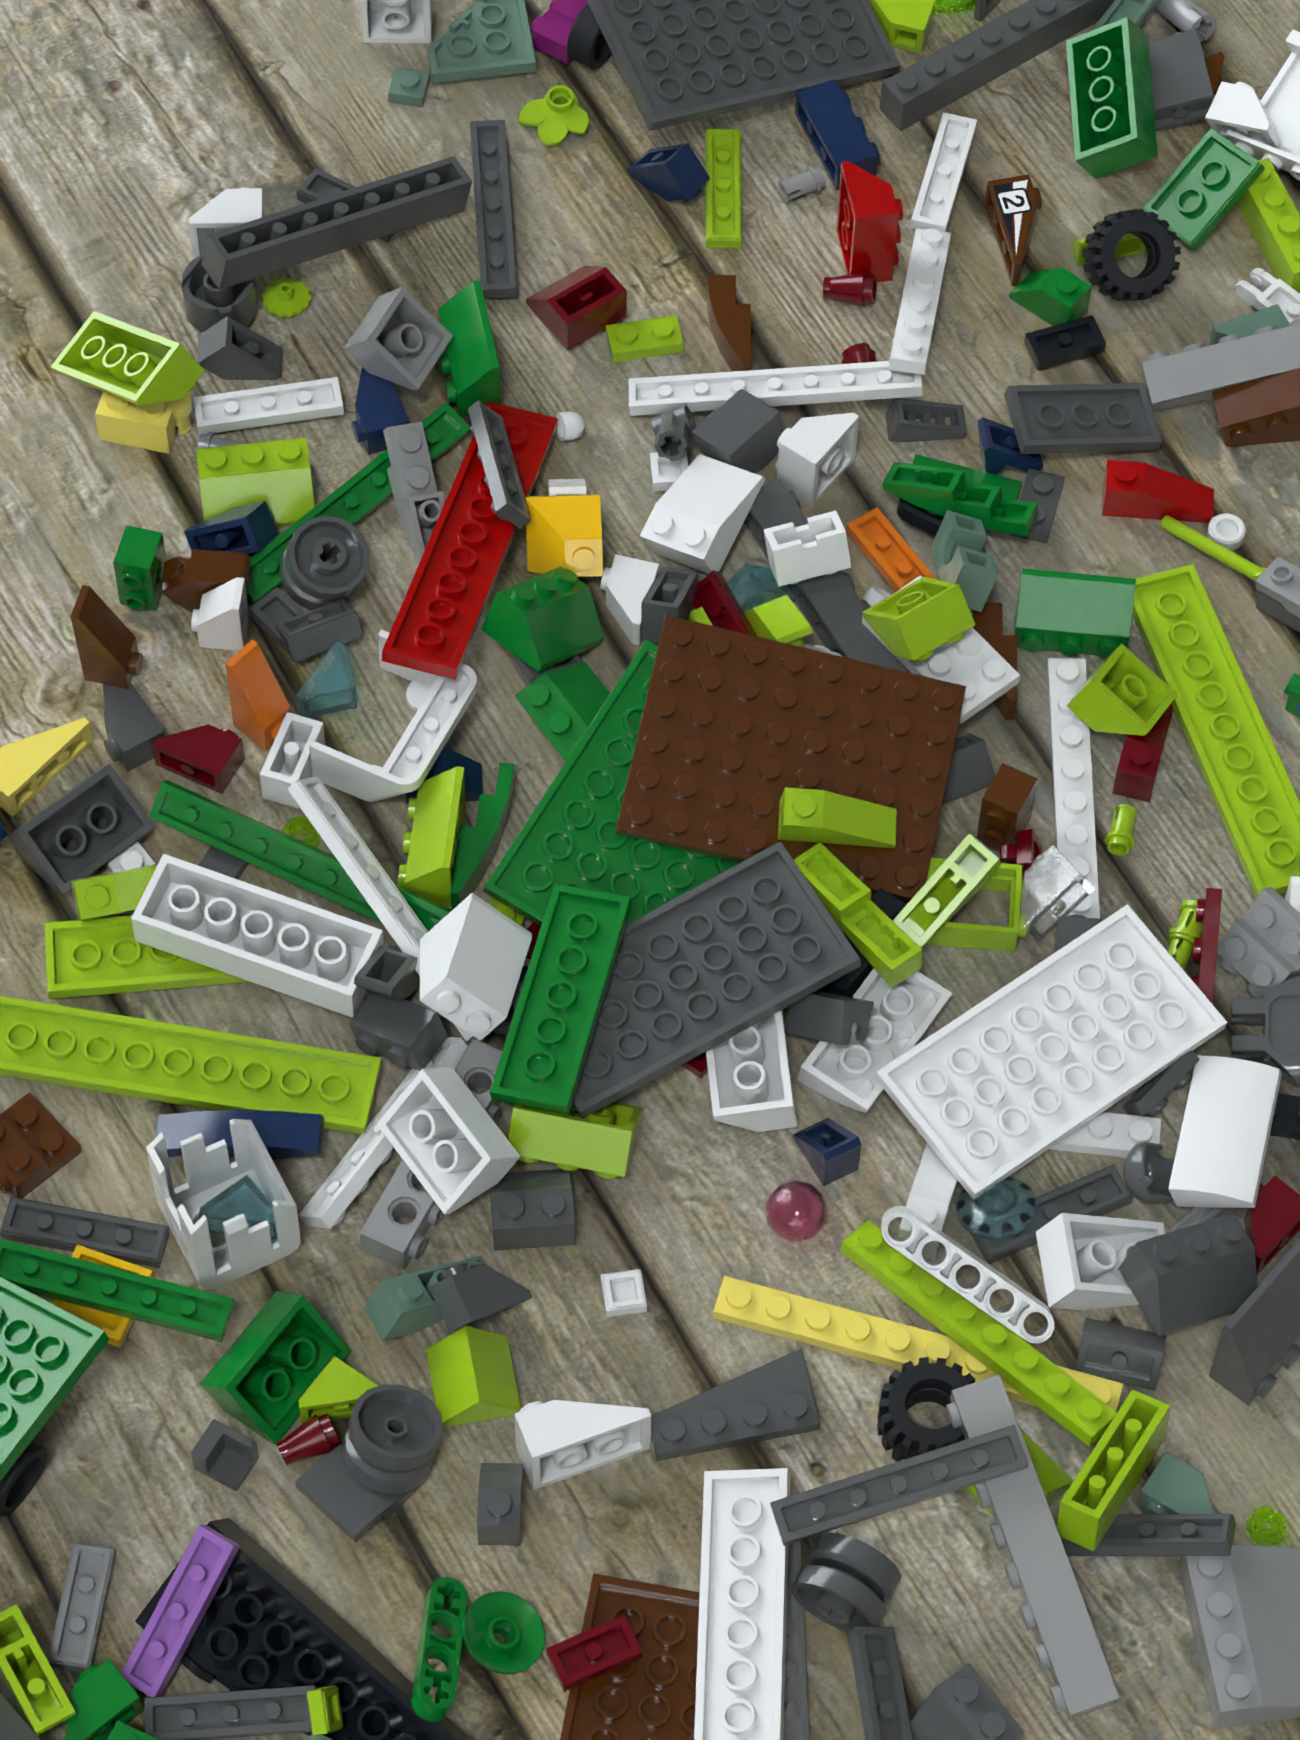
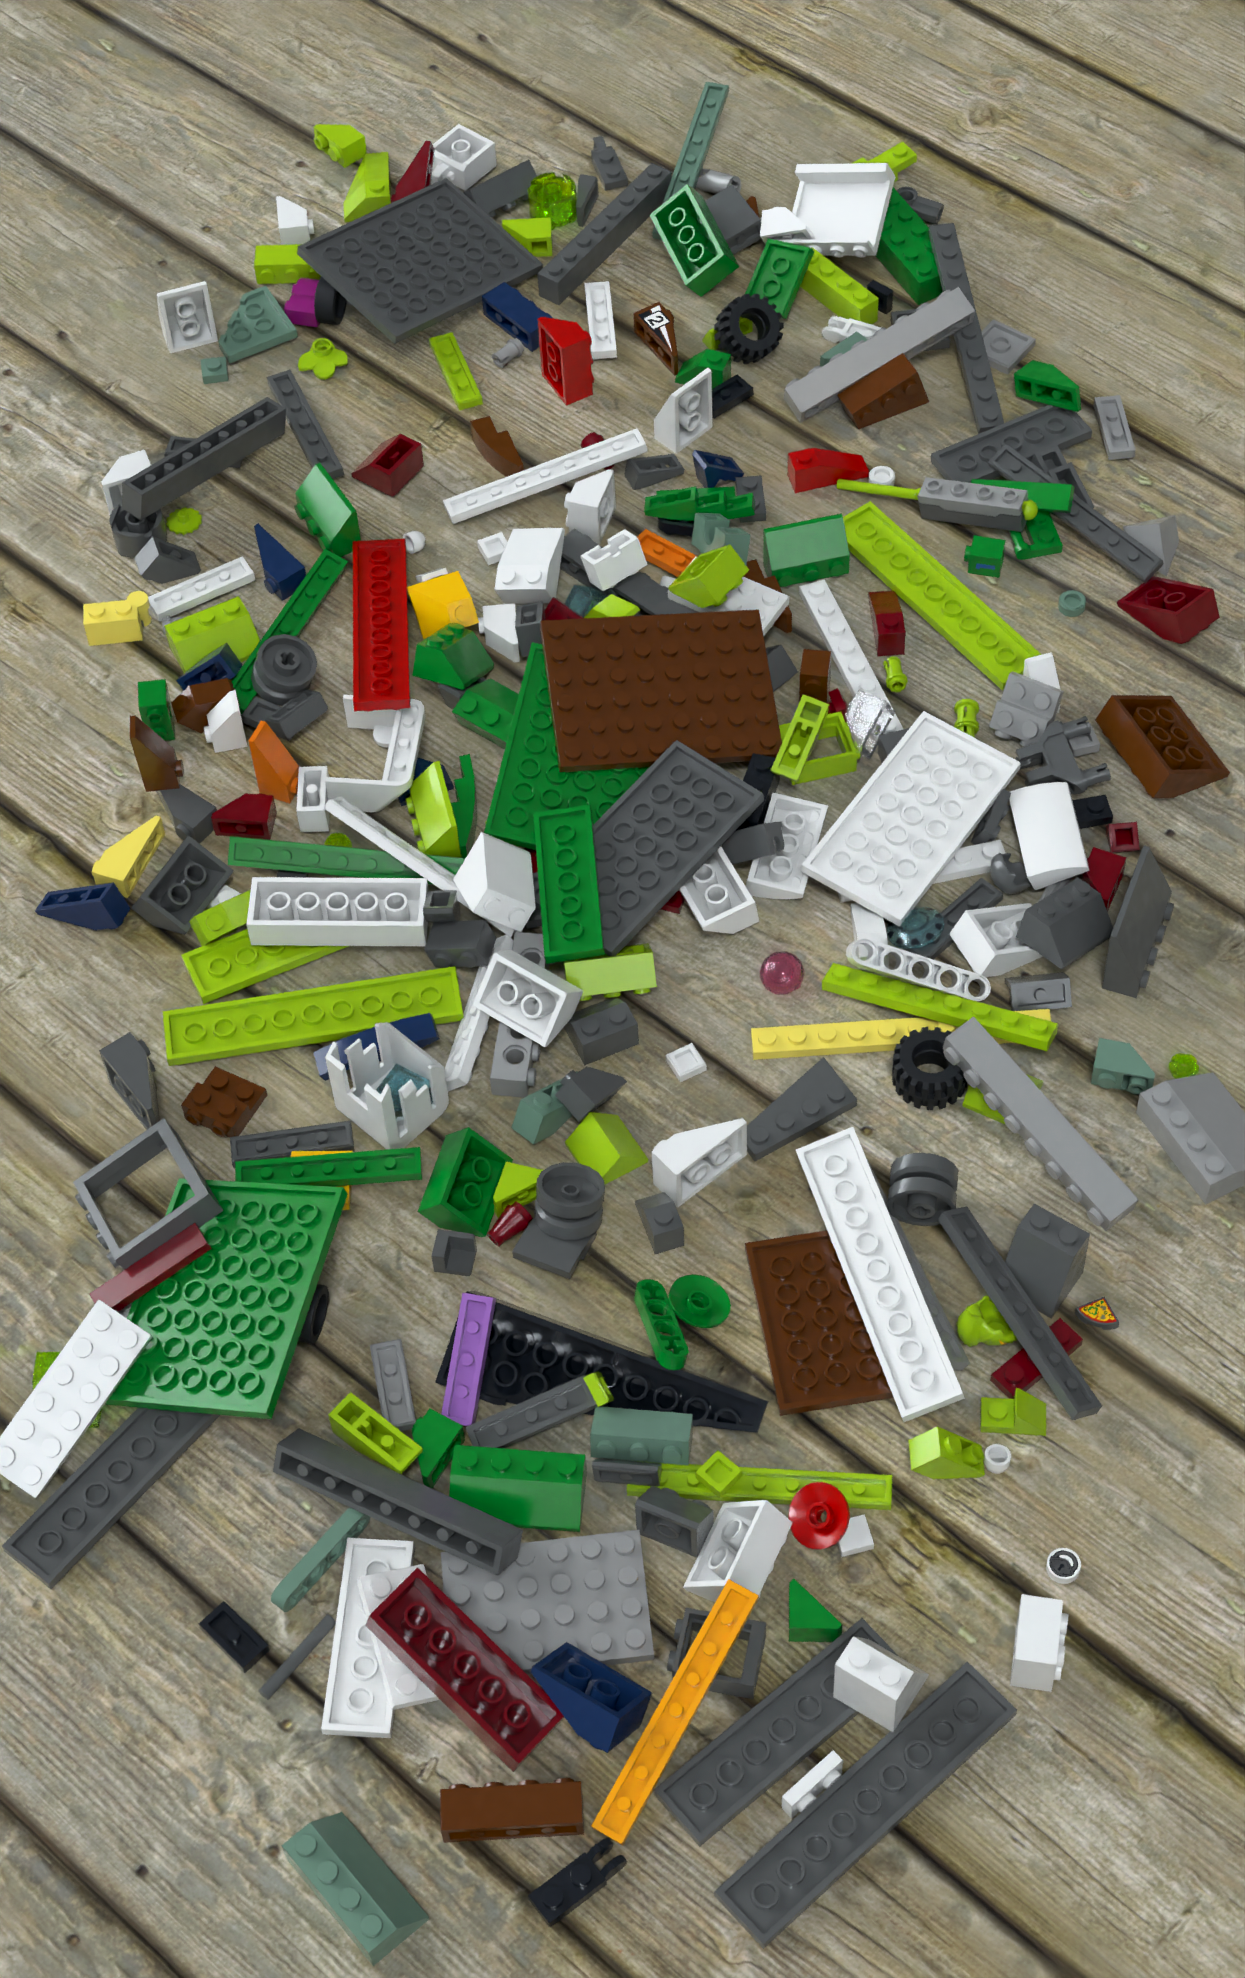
camera: 15 degrees left, 5 degrees down
lime slope [50,311,205,406] -> none
clear light blue slope [296,640,358,718] -> none
light grey slope [344,287,453,391] -> none
light grey slope [383,421,445,564] -> none
dark grey plate [468,400,531,529] -> none
dark red plate [546,1614,643,1692] -> none
lime plate [606,315,684,363] -> none
dark blue slope [627,143,710,202] -> none
dark grey piece [651,404,696,462] -> none
dark grey slope [689,389,783,474] -> none
dark grey plate [770,1425,1028,1546] -> none
lime slope [778,787,897,848] -> none
dark blue slope [793,1118,861,1187] -> none
lime slope [794,842,923,989] -> none
dark red cone [823,271,877,307] -> none
white plate [888,228,951,375] -> none
dark grey plate [1004,383,1162,454] -> none
lime brick [1057,1389,1170,1552] -> none
dark grey tile [1062,1514,1236,1556] -> none
lime slope [1066,643,1178,736] -> none
dark red plate [1191,888,1222,1004] -> none
none -> white slope [654,368,712,454]

